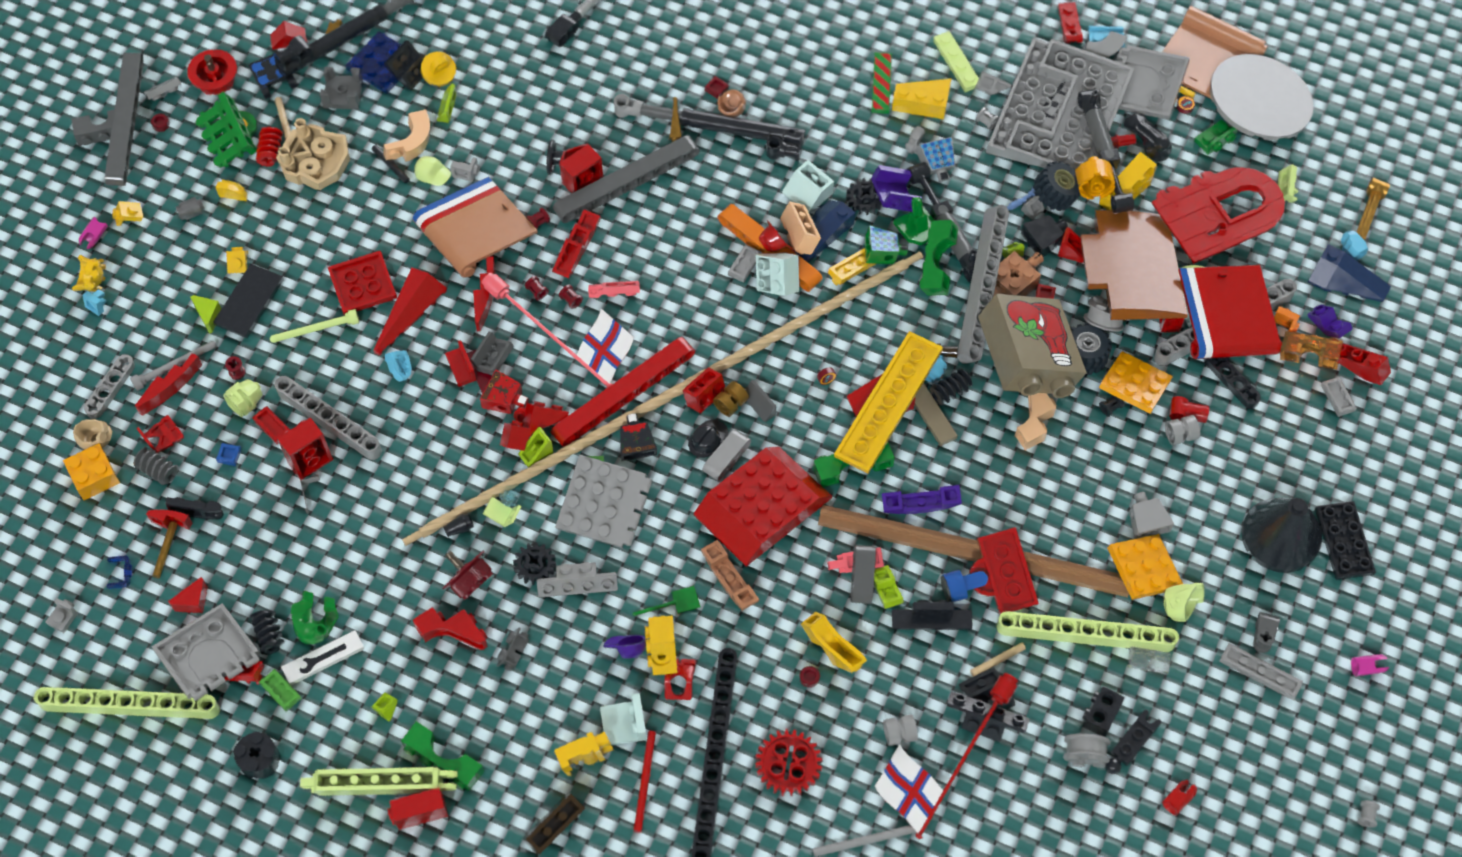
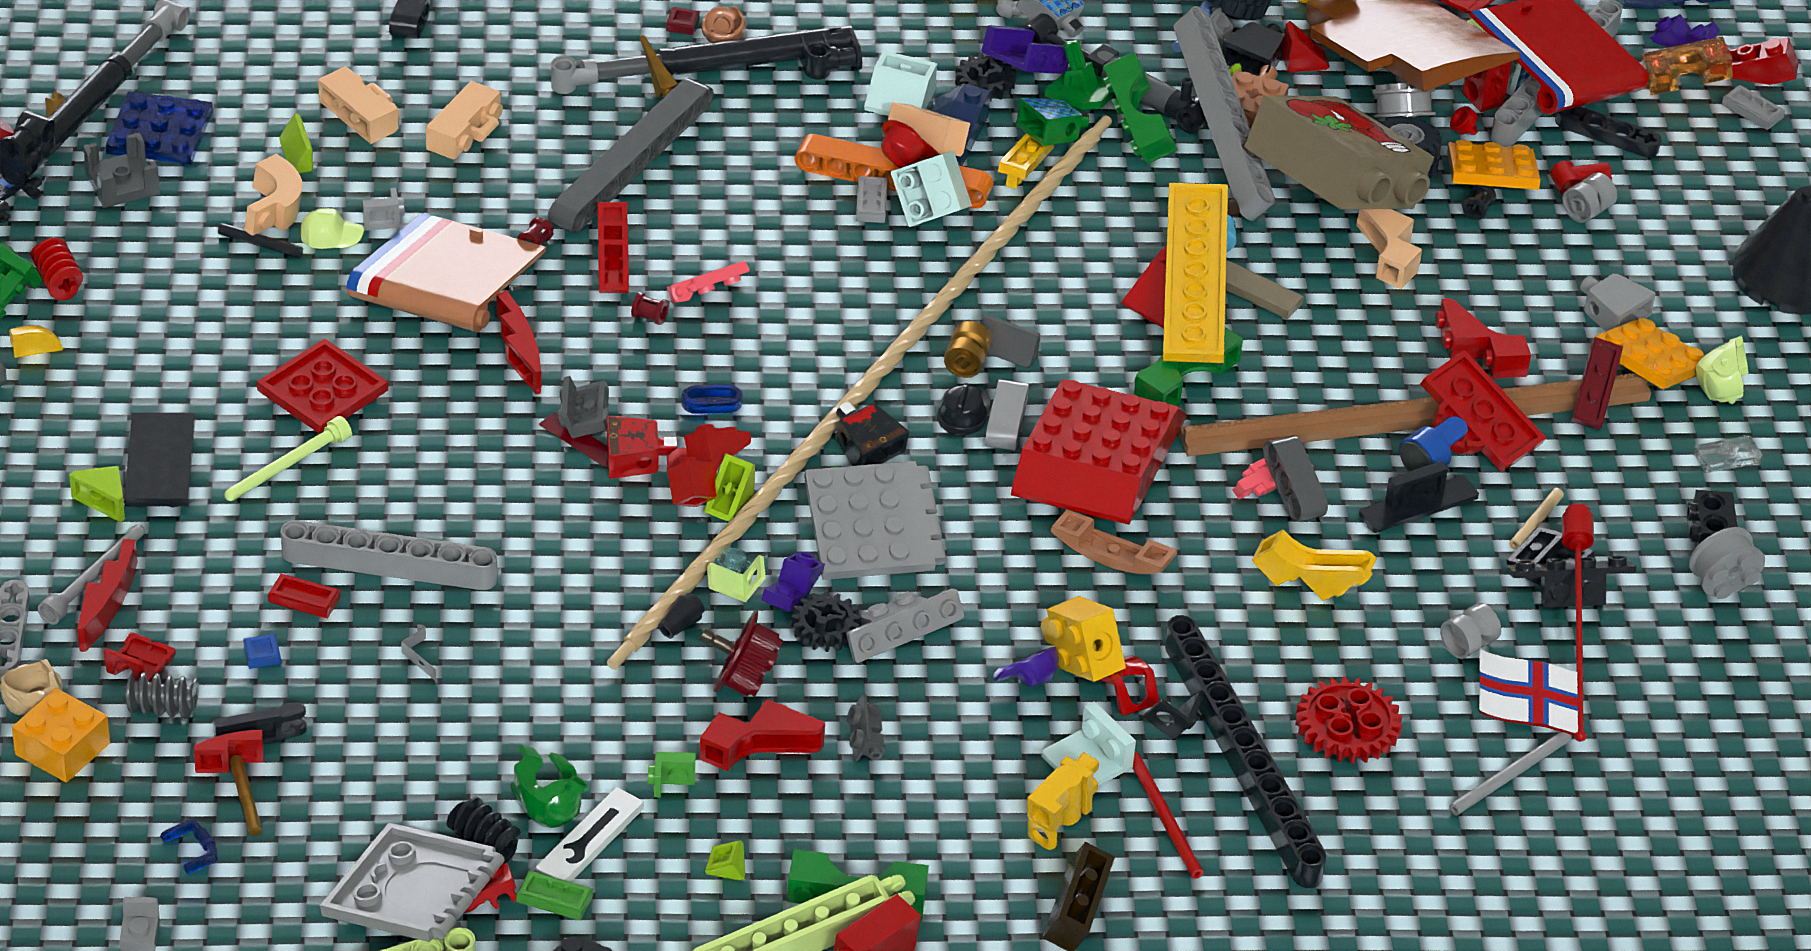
camera: 30 degrees left, 20 degrees down
red slope [168,577,208,613] -> none
yellowish green helmet [223,379,263,417] -> none
dark red bush [225,356,246,380] -> none
yellow bracket [226,247,248,273] -> none
tan piece [275,97,291,139] -> none
tan brick [276,118,350,190] -> none
red brick [277,417,333,481] -> none
red wedge [373,268,447,355] -> none
black slope [384,40,425,90] -> none
medium azure rock [385,350,412,382] -> none
yellow tile [421,52,456,87] -> none
red panel [445,340,476,387] -> none
flag [482,272,634,389] -> none
dark red bush [524,276,549,301] -> none
red piece [546,139,603,193] -> none
red beam [551,337,695,447] -> none
green piece [632,586,701,616] -> none
red brick [682,367,725,413] -> none
dark red tile [799,666,820,688] -> none
tile [817,367,837,385] -> none
lime slope [874,565,903,609] -> none
dark purple slope [882,485,962,514] -> none
black piece [930,369,973,407] -> none
yellowish green beam [996,612,1179,652] -> none
black plate [1105,710,1161,774] -> none
orange bracket [1274,306,1300,338] -> none
none -> light nougat piece [318,66,399,144]
none -> light nougat piece [426,81,503,159]
none -> bright green bracket [648,752,696,798]
none -> clear blue tile [681,385,743,414]
none -> dark purple slope [761,551,825,612]
none -> black bracket [1143,692,1204,740]
none -> red arch [1435,299,1531,379]
none -> red tile [1450,106,1478,135]
none -> dark red tile [1571,337,1624,430]

